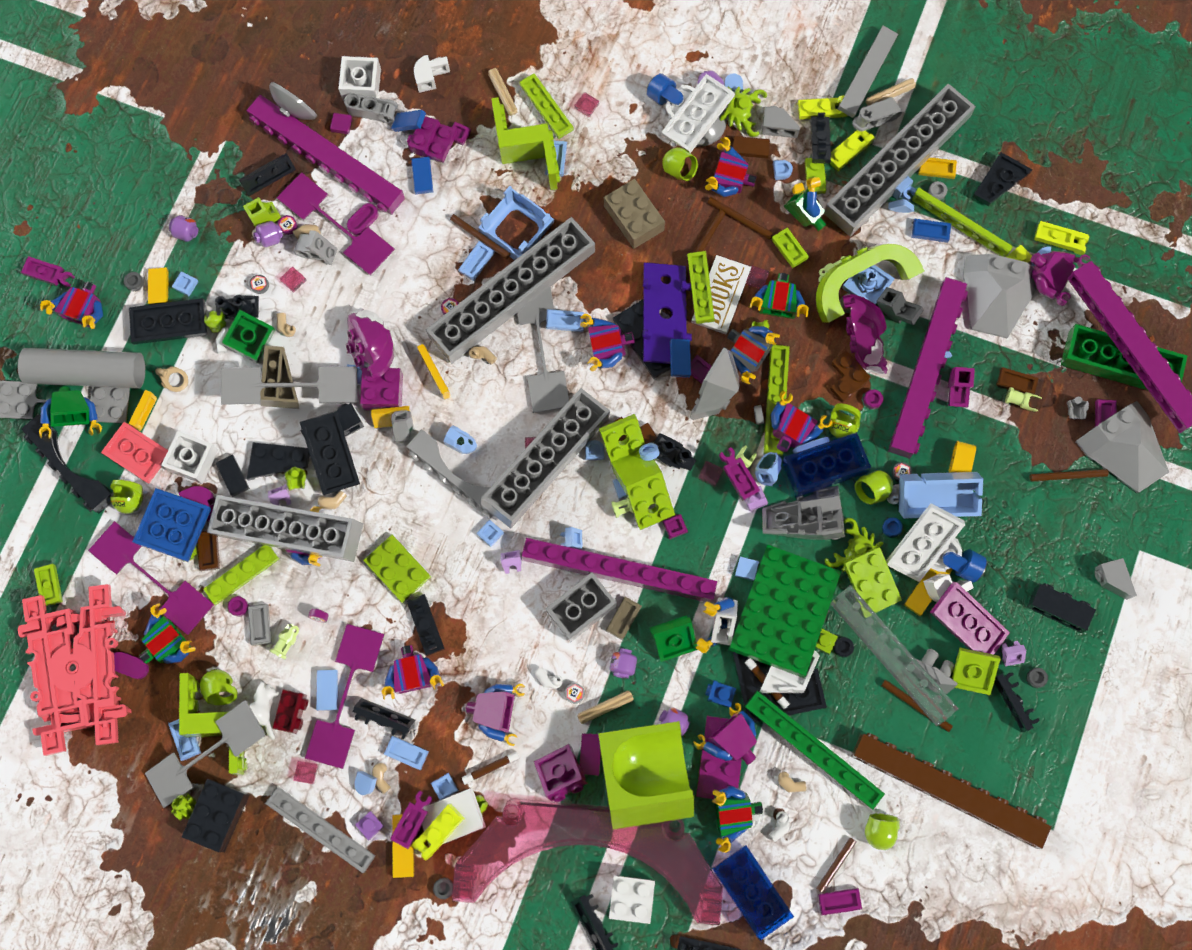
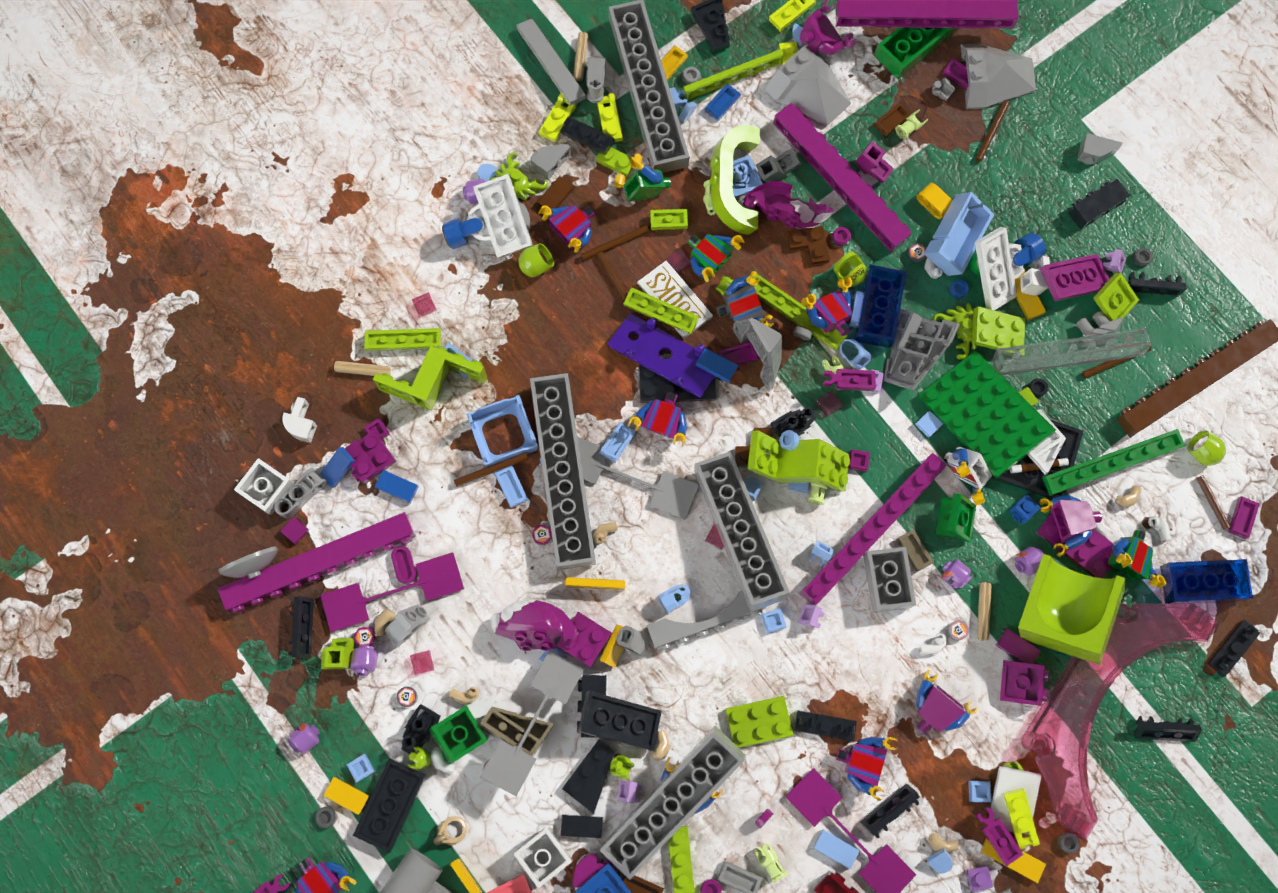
camera: 65 degrees left, 0 degrees up
light blue tile [384,736,429,770] -> none
reddish brown bar [462,751,519,784] -> none
dark tan brick [604,179,665,249] -> none
white brick [609,875,655,924] -> none
light blue tile [773,160,793,180] -> none
lime helmet [855,470,893,505] -> none

